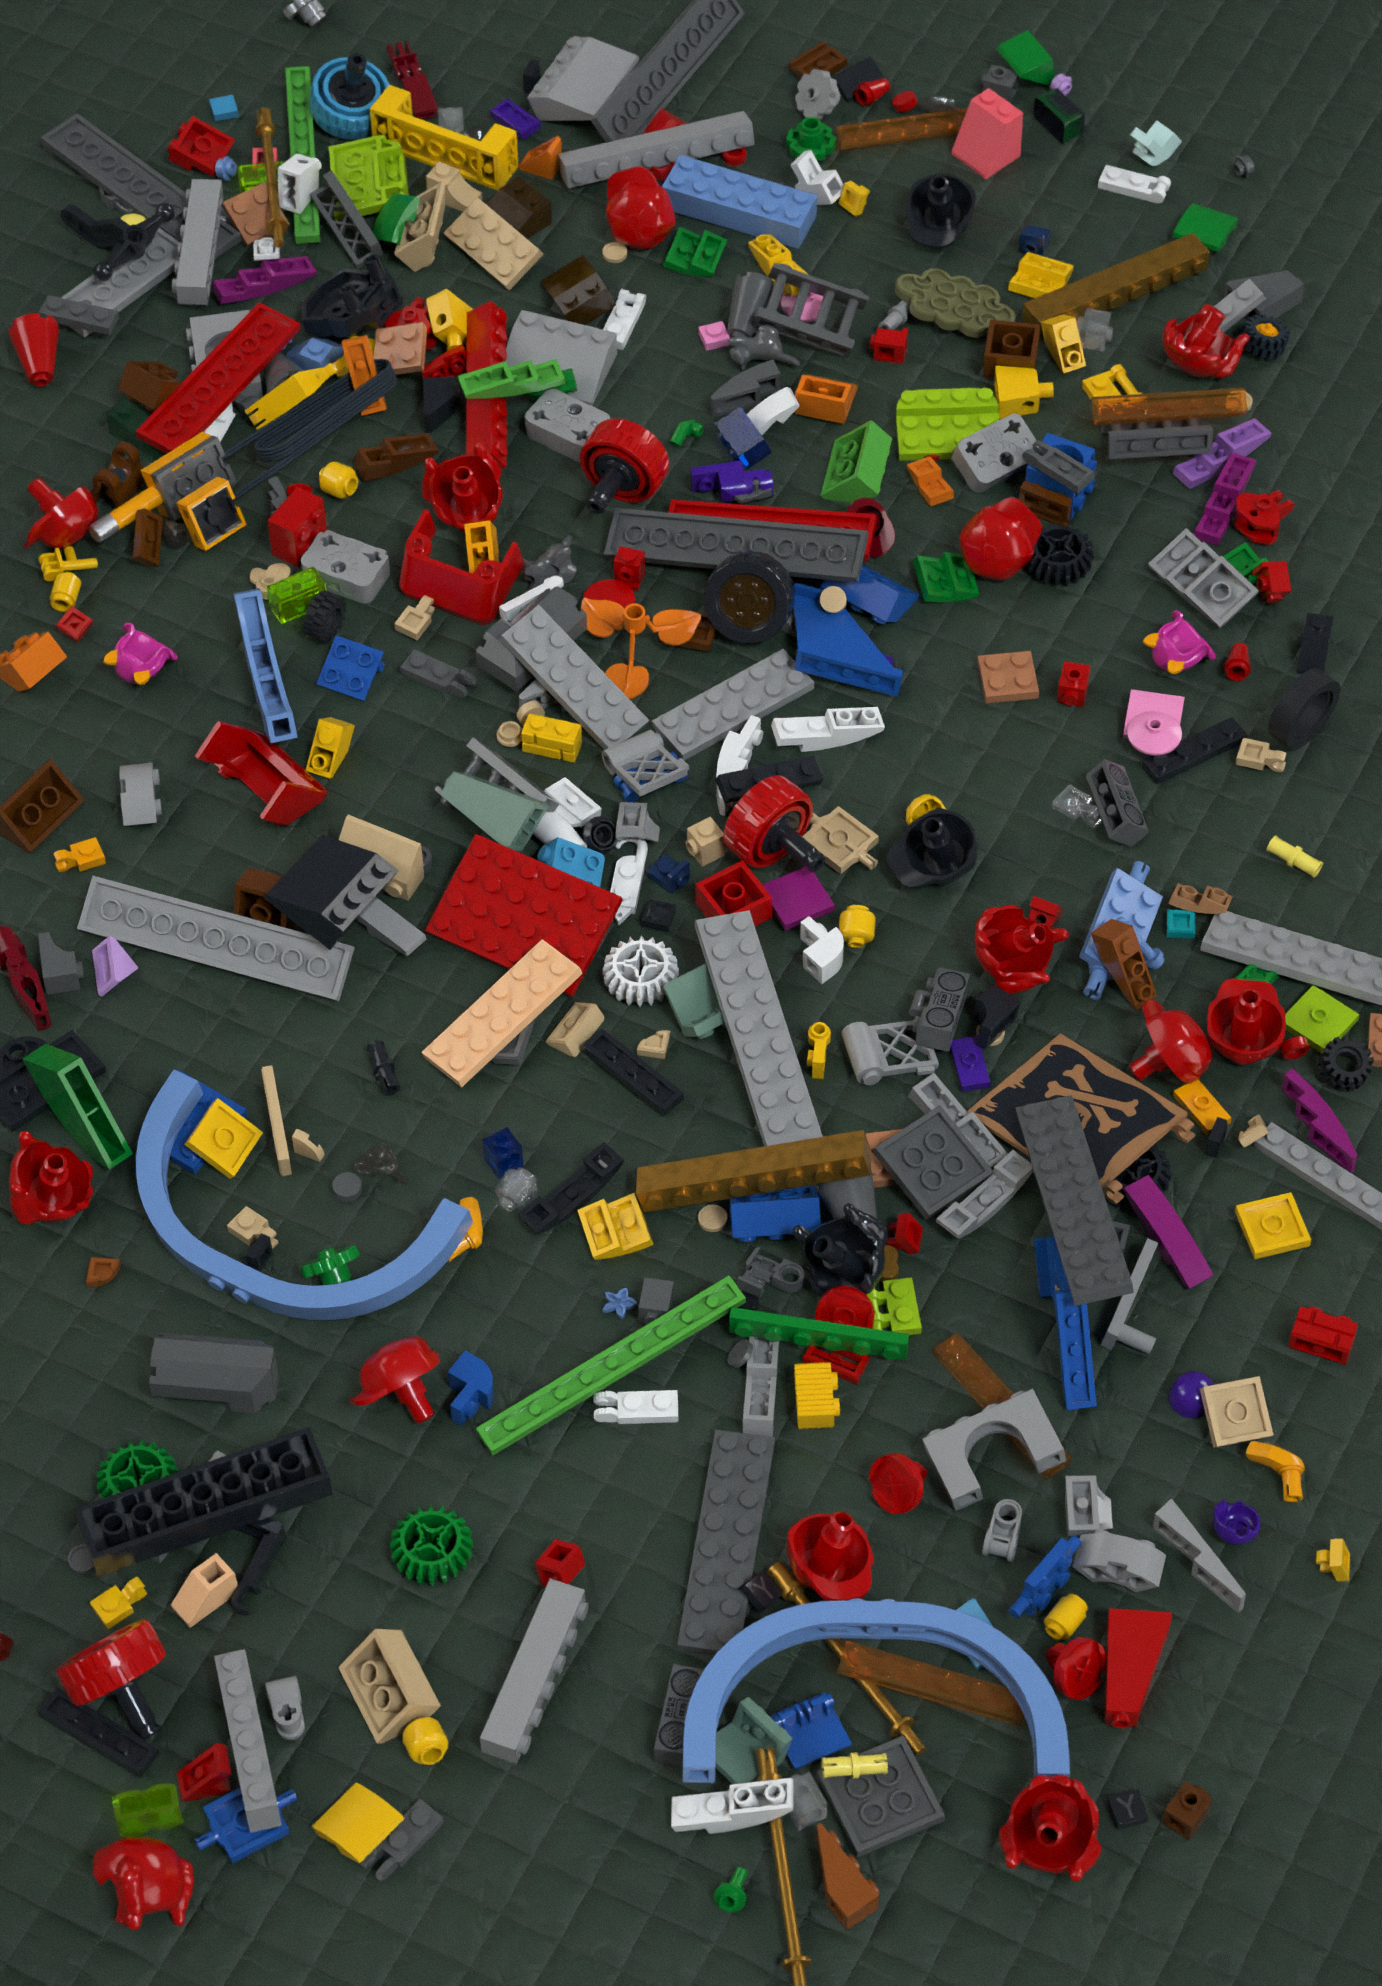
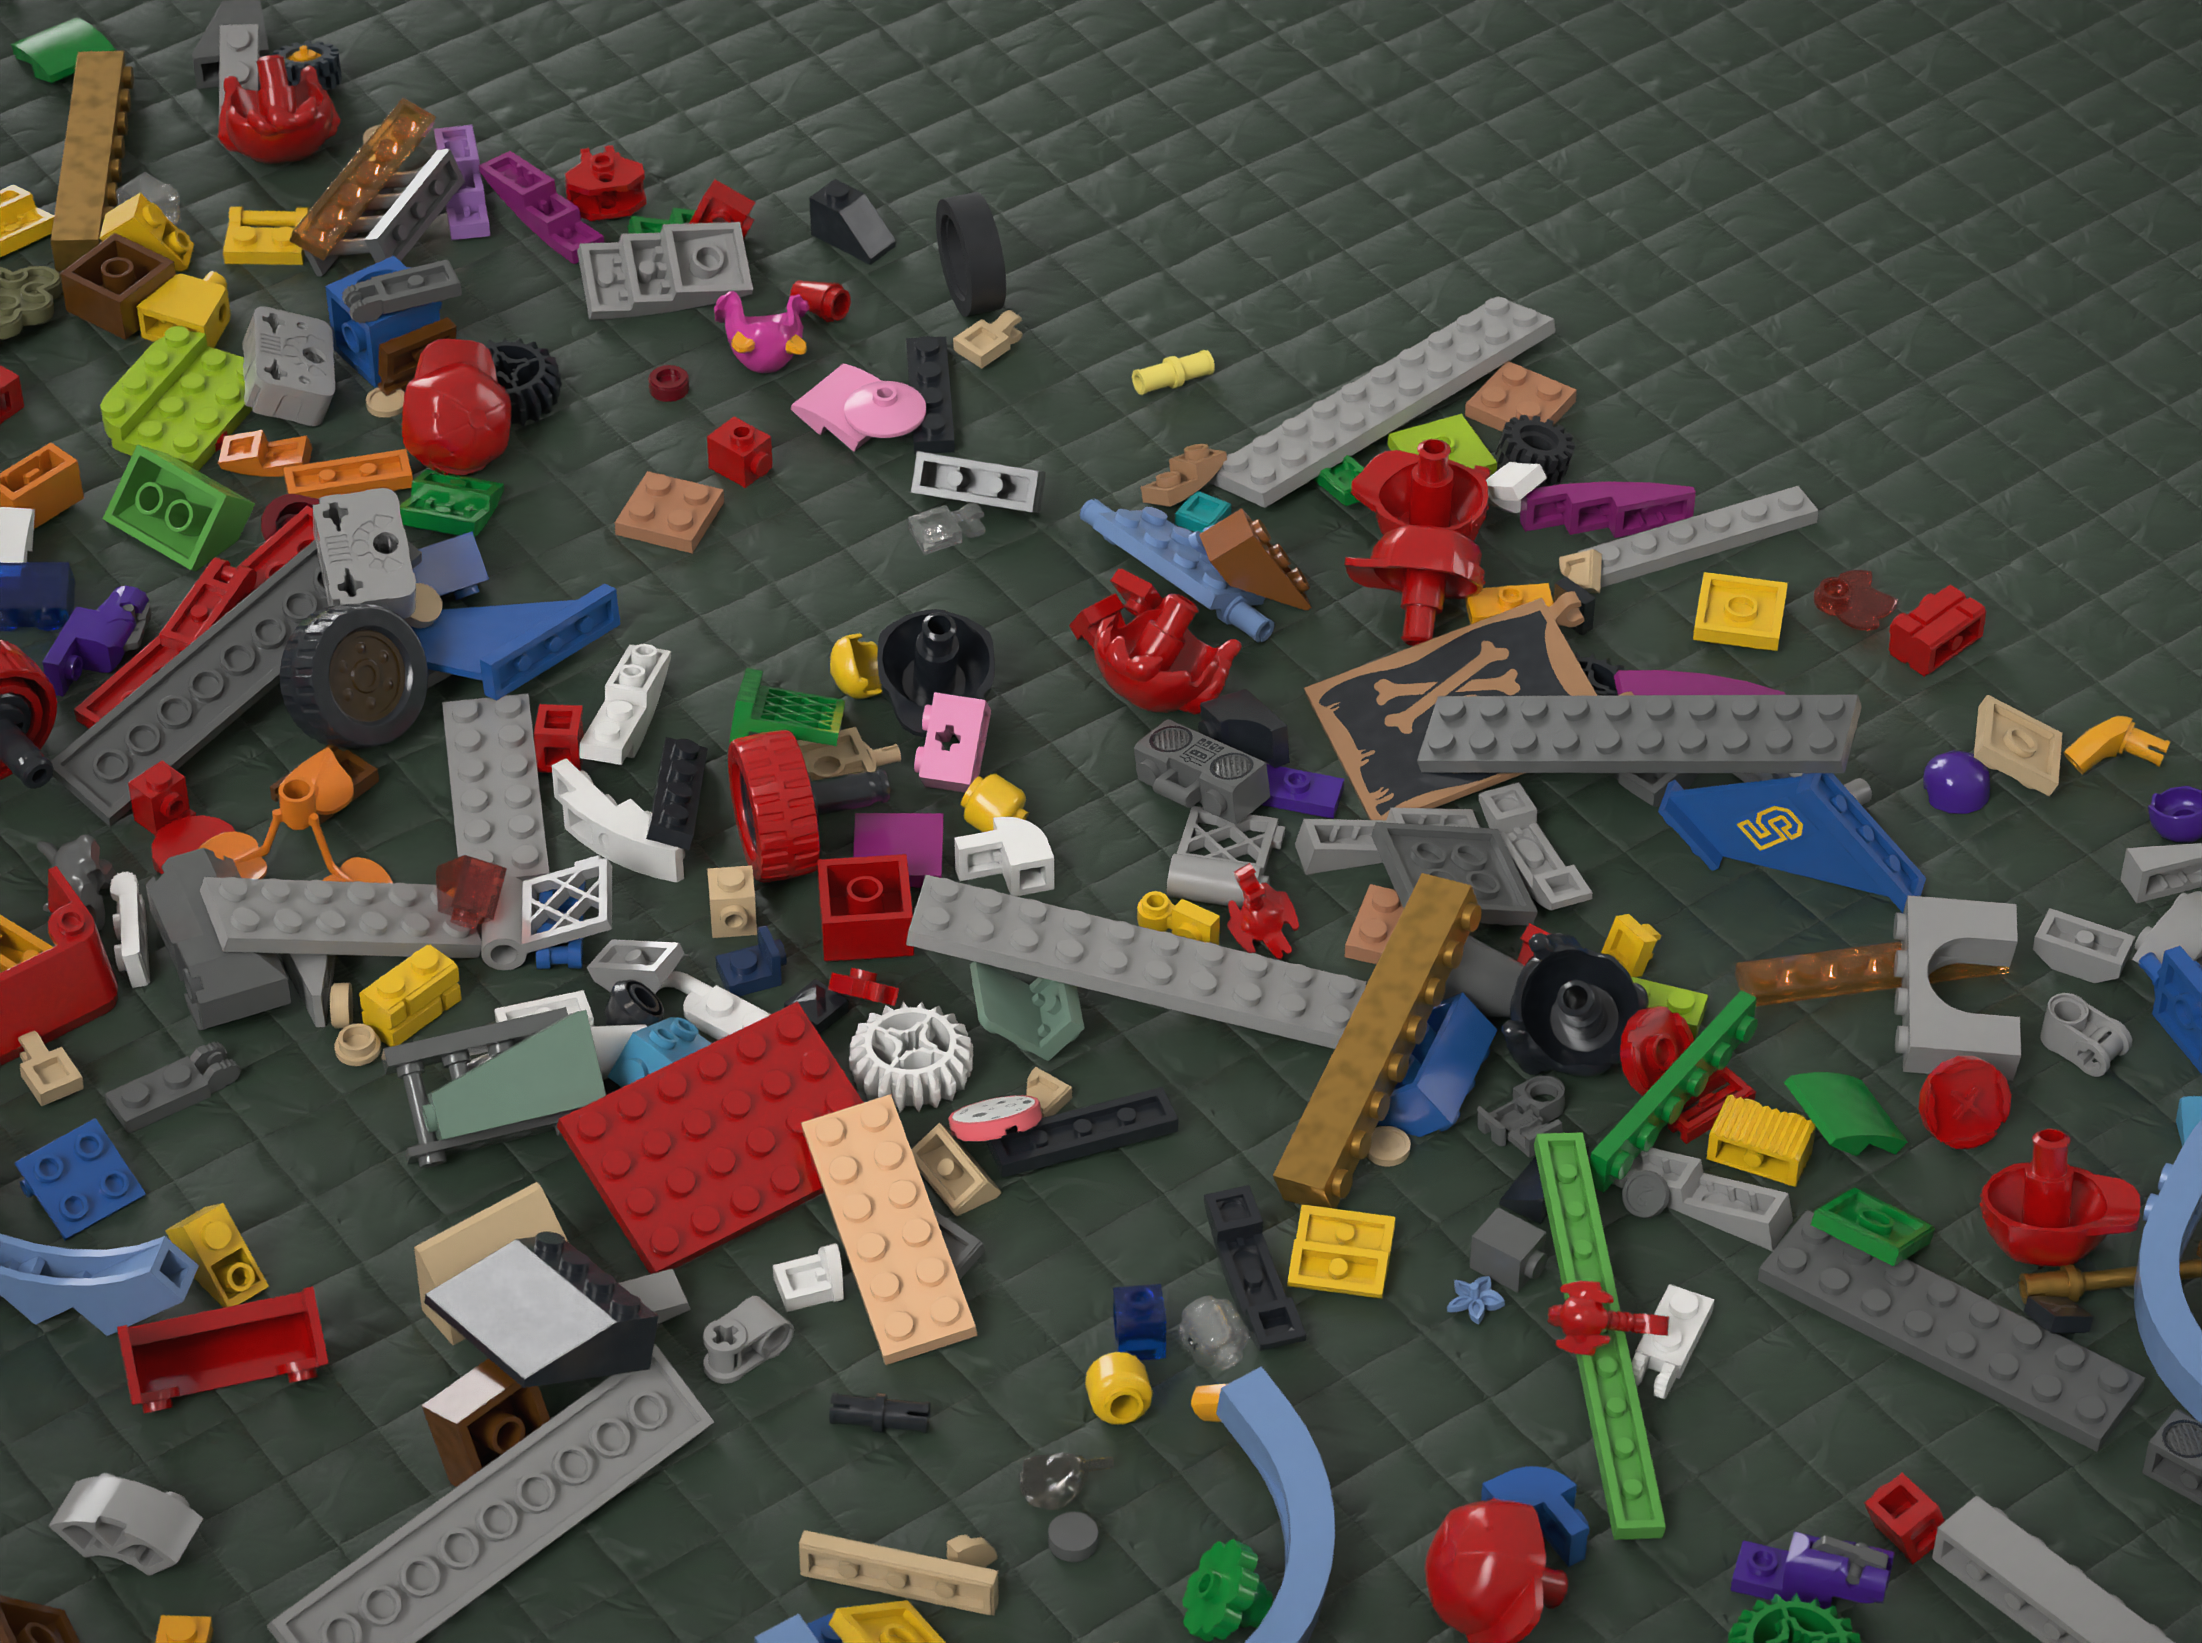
camera: 65 degrees left, 10 degrees down
none -> red plate [159,557,257,652]
none -> orange plate [283,449,413,499]
none -> light grey axle [313,488,416,619]
none -> clear red slope [436,855,507,928]
none -> red brick [534,704,584,773]
none -> dark red tile [648,365,689,402]
none -> light grey piece [703,1296,794,1384]
none -> green fence [729,668,846,746]
none -> white tile [773,1244,844,1312]
none -> red plate [828,967,899,1006]
none -> bright pink brick [914,692,991,792]
none -> tile [948,1096,1043,1141]
none -> yellow head [1085,1352,1153,1425]
none -> red plate [1110,568,1163,617]
none -> red piece [1227,863,1299,960]
none -> white tile [1486,462,1547,513]
none -> red piece [1548,1281,1670,1356]
none -> yellow tile [1601,914,1662,977]
none -> dark purple plate [1730,1531,1894,1610]
none -> green slope [1784,1072,1908,1157]
none -> green tile [1810,1187,1936,1266]
none -> clear red plate [1813,570,1898,630]

